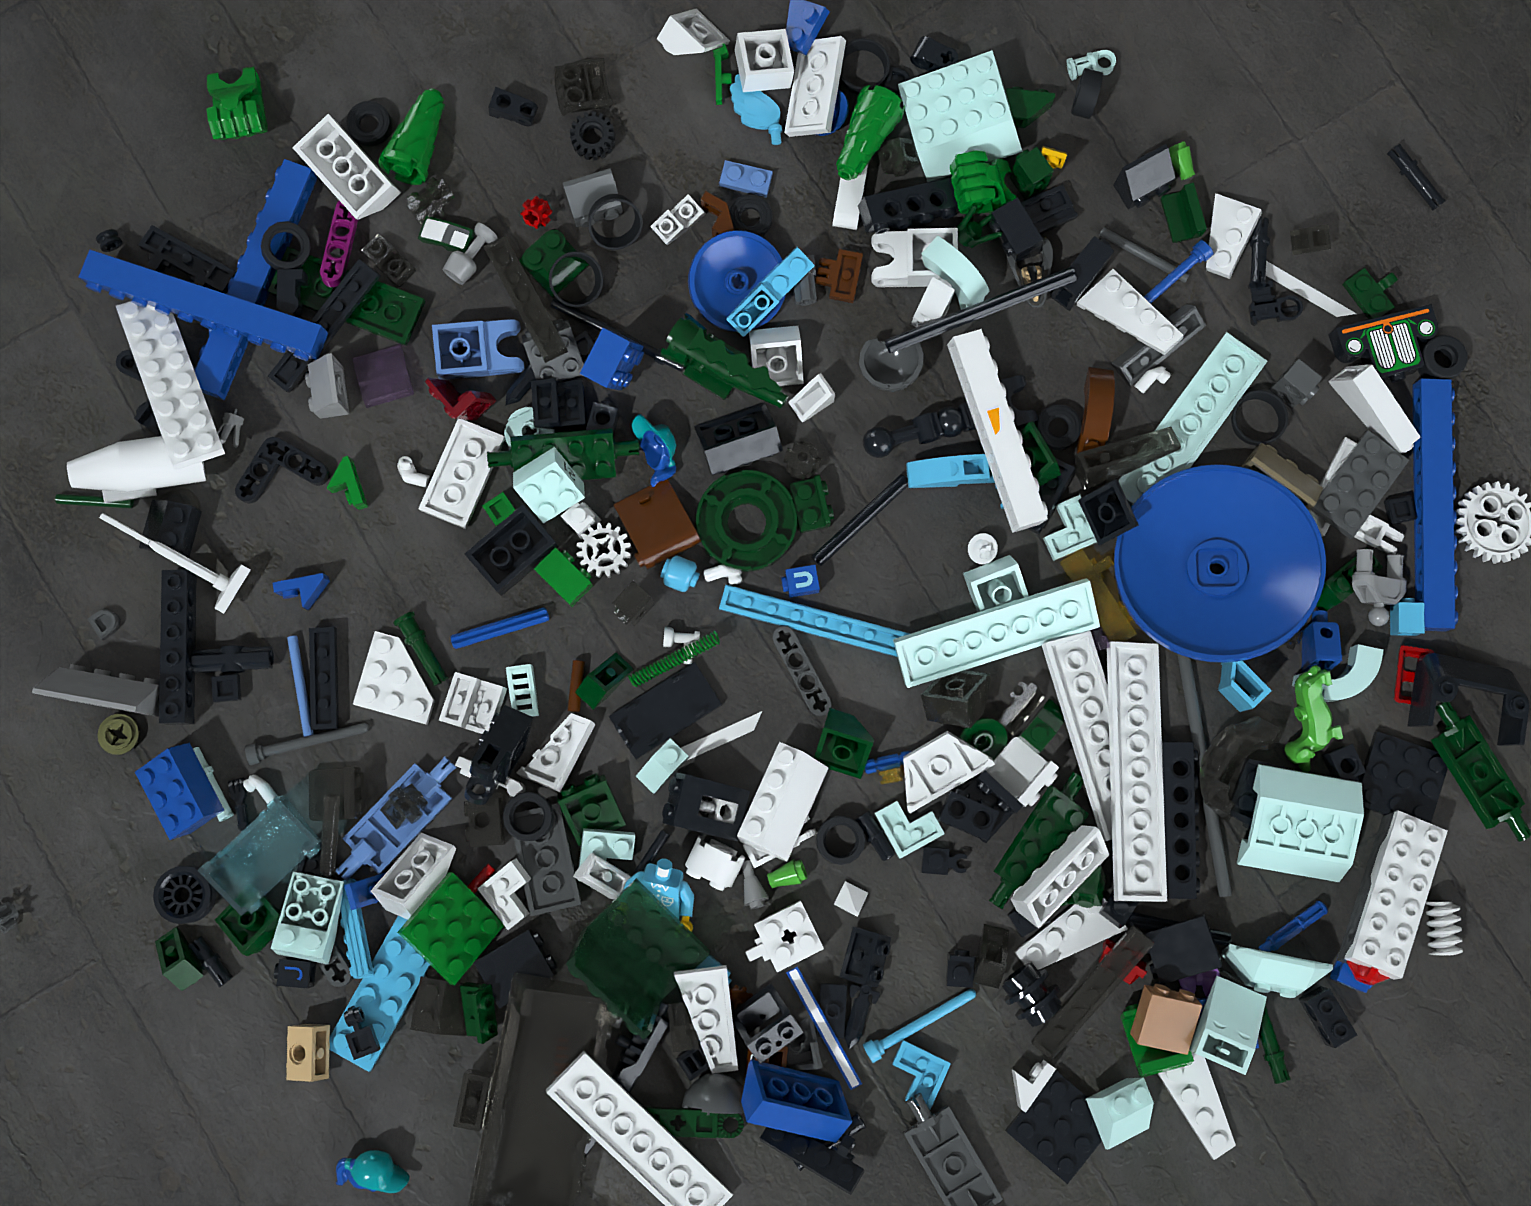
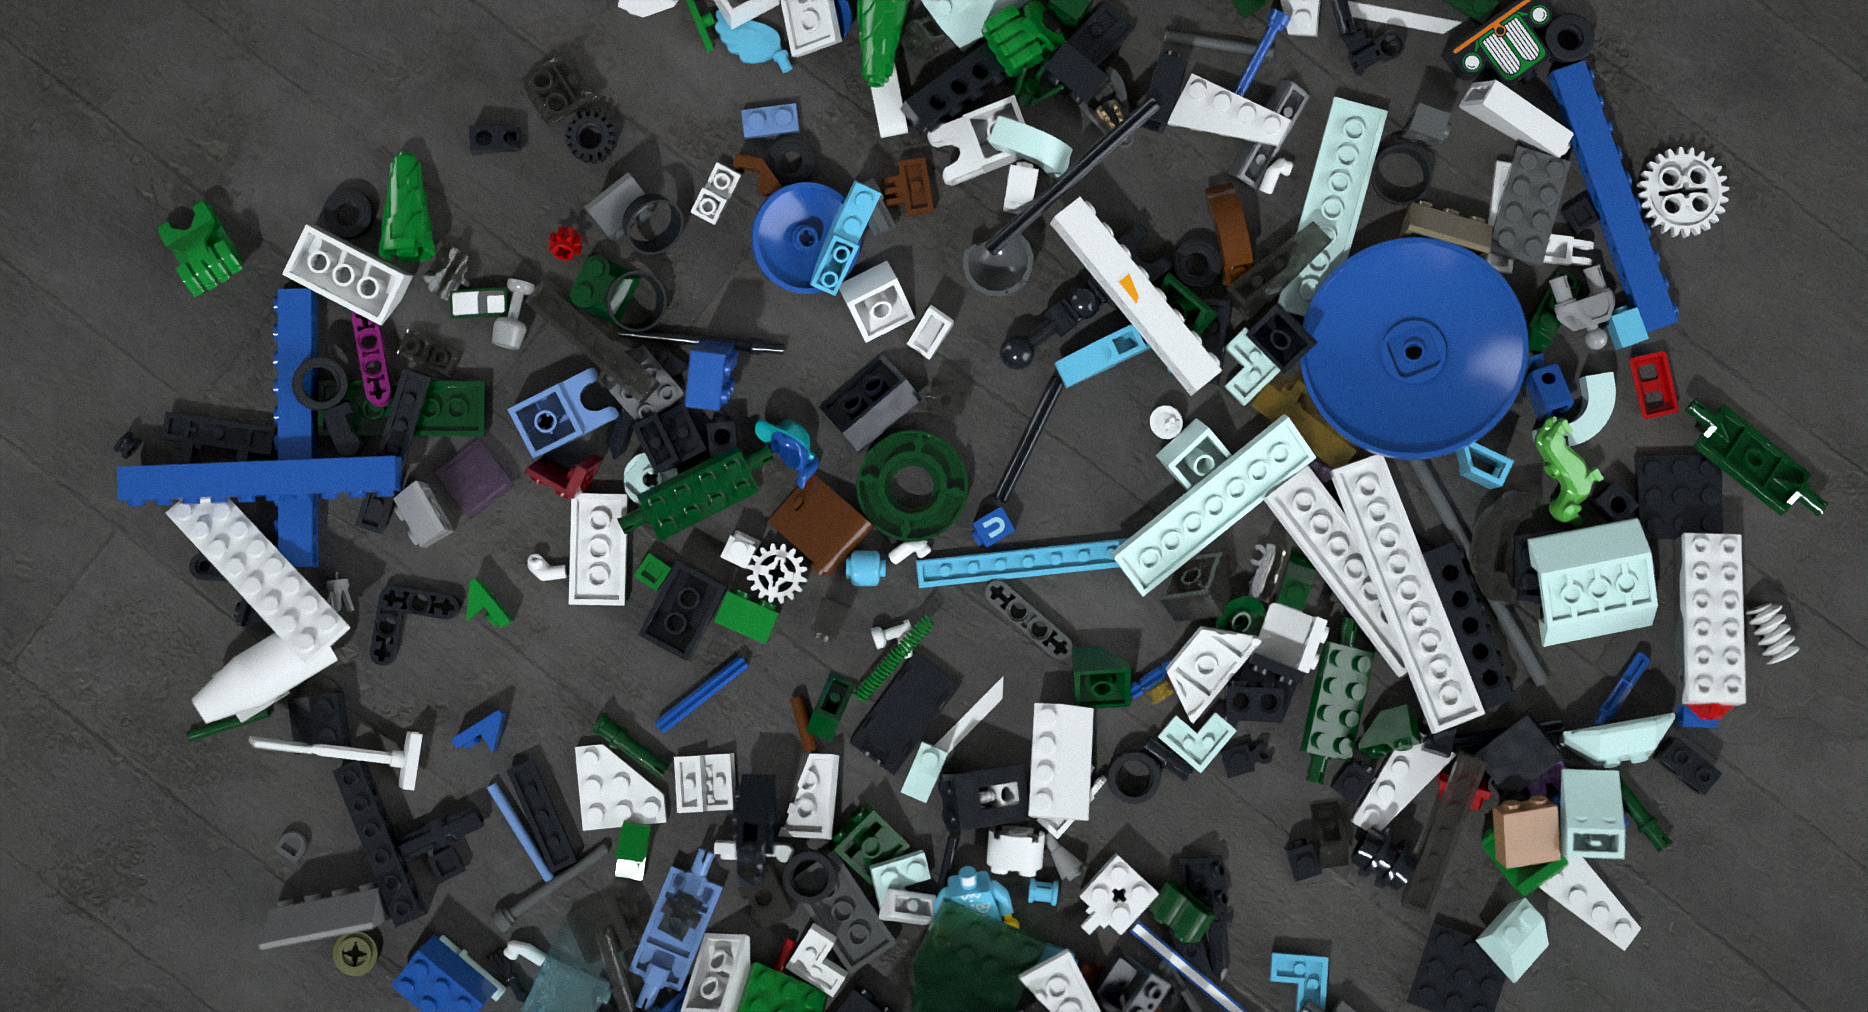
camera: 15 degrees left, 5 degrees up
light aqua slope [506,664,539,717] -> none
light aqua brick [513,447,585,524] -> none
dark green piece [661,313,789,409] -> none
bright green cone [767,859,807,888] -> none
dark green bracket [790,475,834,533] -> none
white slope [834,881,868,917] -> none
medium azure piece [863,989,976,1063] -> none
white slope [1011,825,1109,929] -> none
white slope [1012,1060,1056,1113] -> none
black windscreen [1407,653,1530,746] -> none
none -> green slope [615,820,652,881]
none -> medium azure bush [1028,878,1059,906]
none -> dark green brick [1149,880,1216,943]

